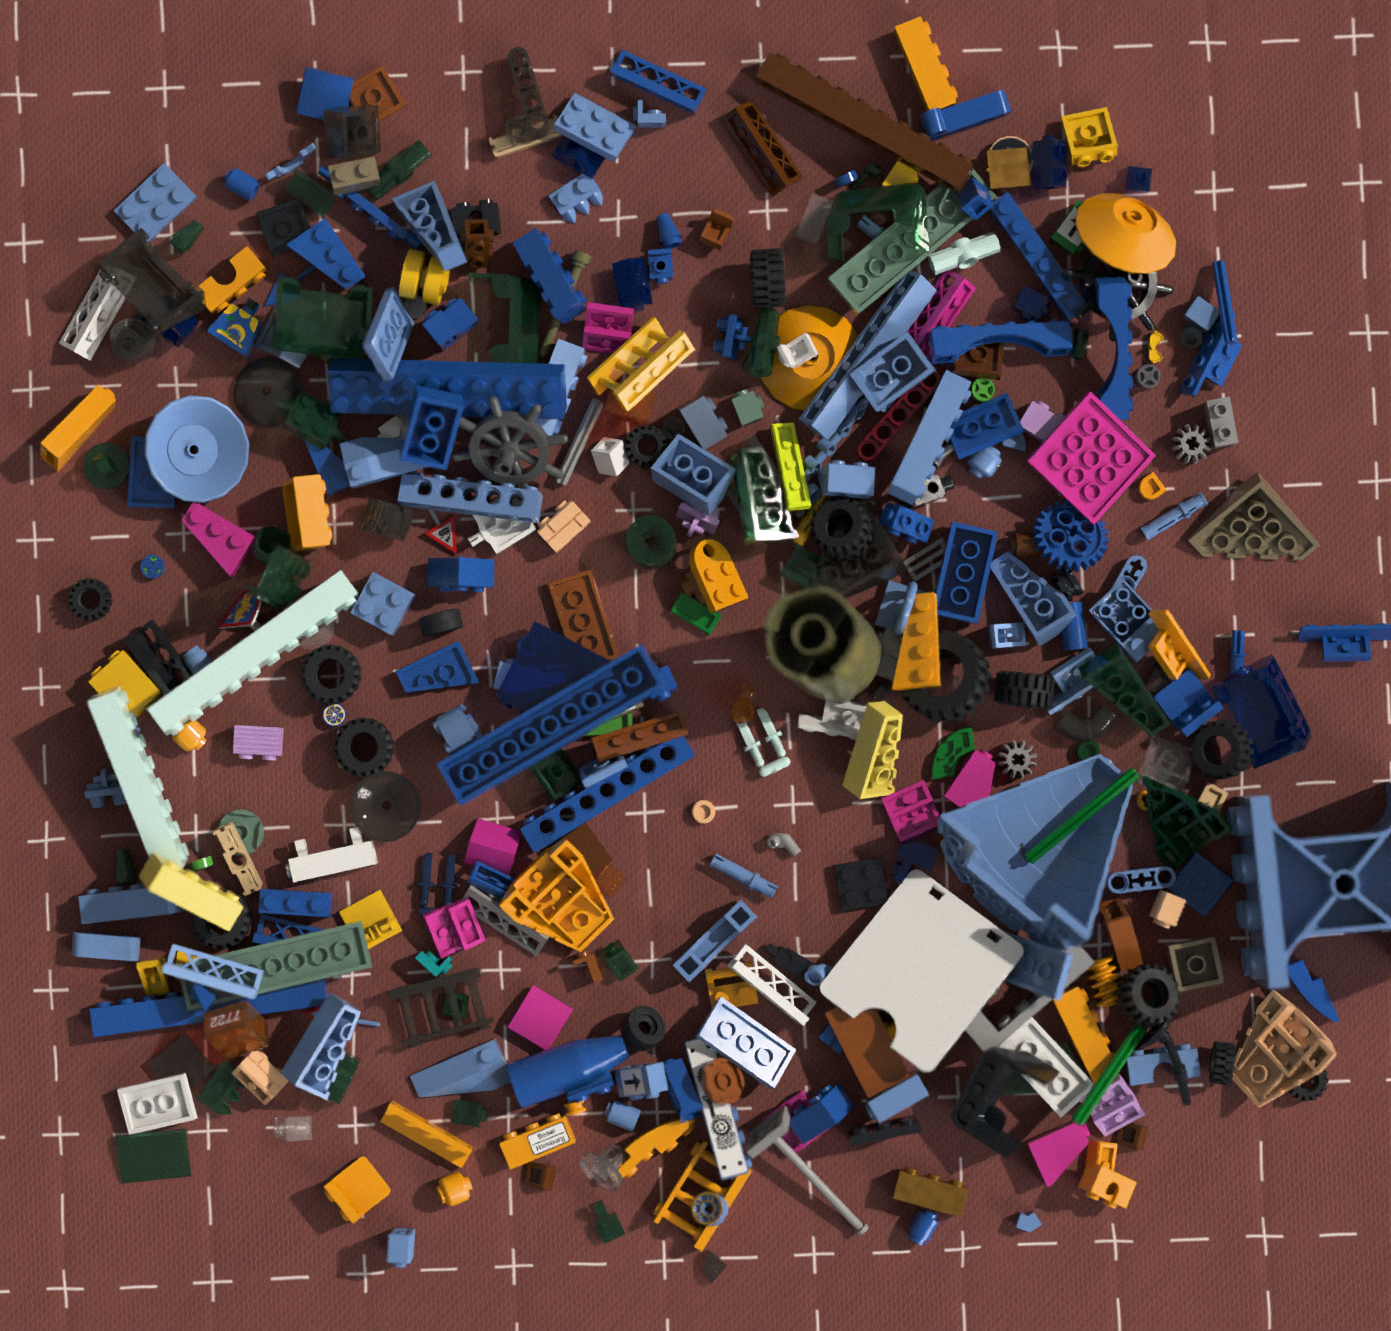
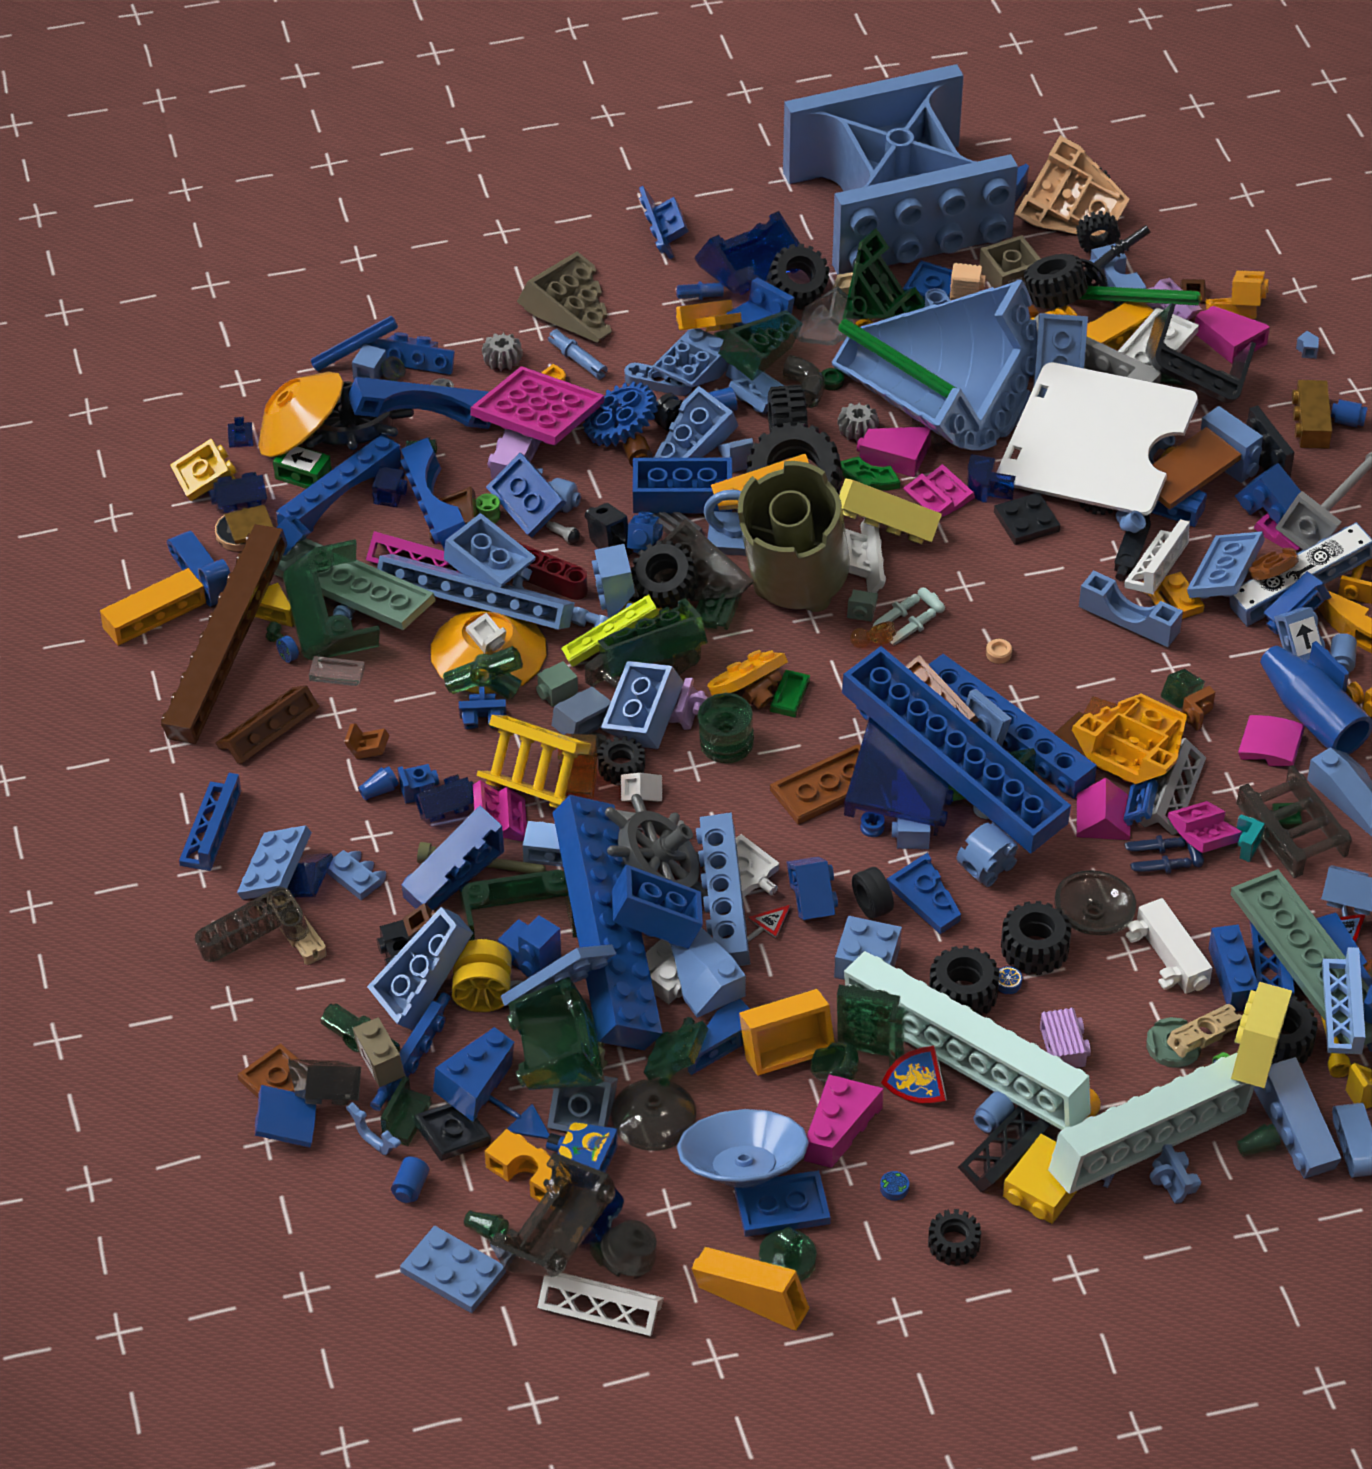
camera: 105 degrees left, 40 degrees down
yellow hinge [339,890,403,949] -> none
clear smoke brick [361,497,414,542] -> none
light nougat brick [537,500,591,553] -> none
black tyre [620,1006,665,1051] -> none
medium blue bracket [633,100,666,127] -> none
medium blue pin [710,853,778,899] -> none
black tyre [750,248,786,309] -> none
light grey arm [767,833,801,857] -> none
medium blue brick [887,370,972,505] -> none
light aqua piece [928,232,1001,275] -> none
light grey brick [1203,397,1238,449] -> none
none -> sand green bracket [847,589,878,622]

